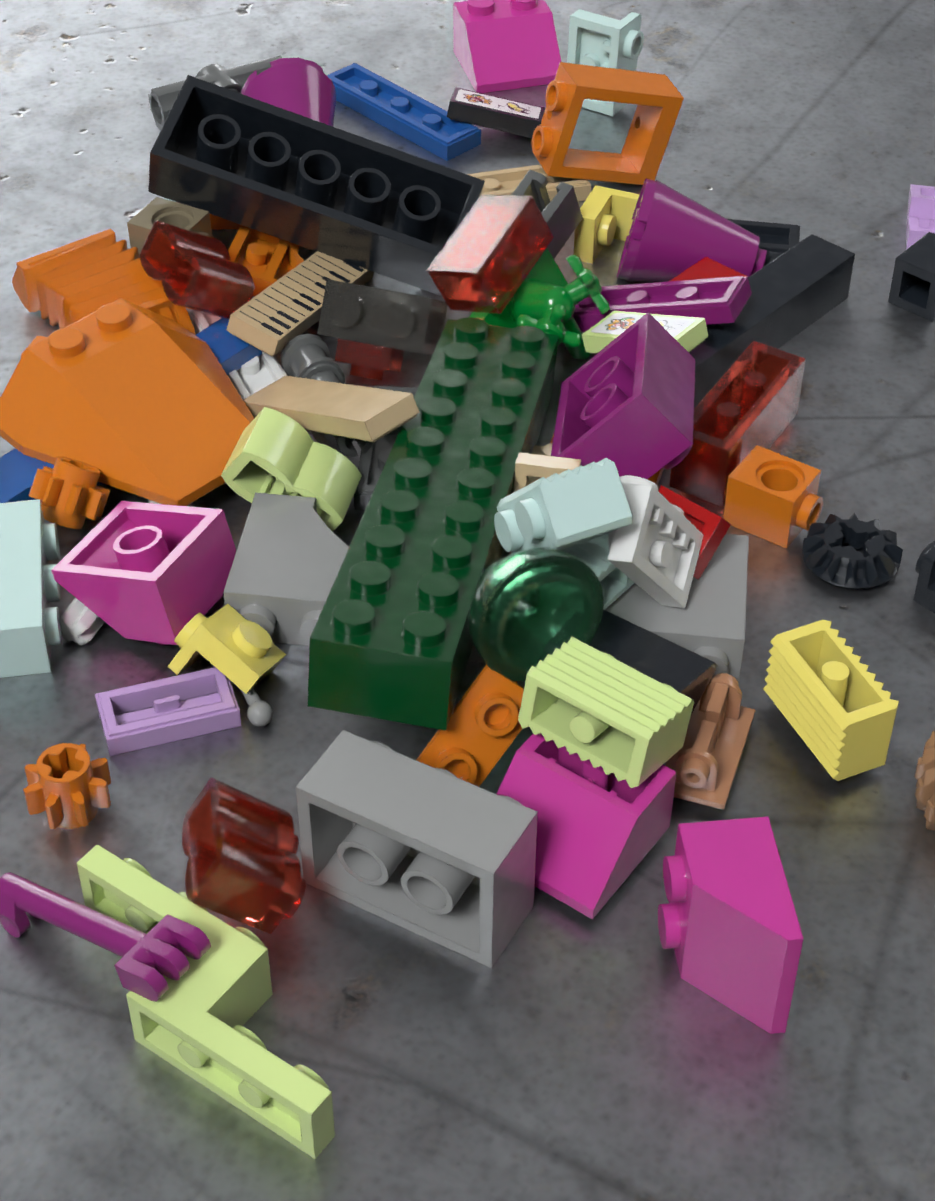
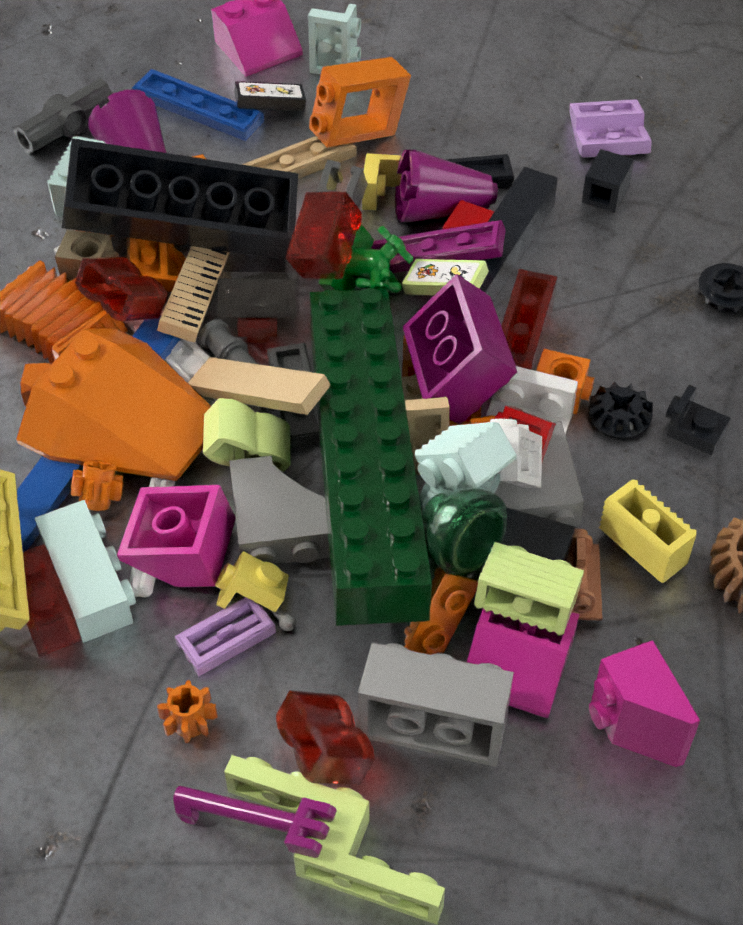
camera: 15 degrees left, 10 degrees up
none -> white bracket [486,366,578,435]

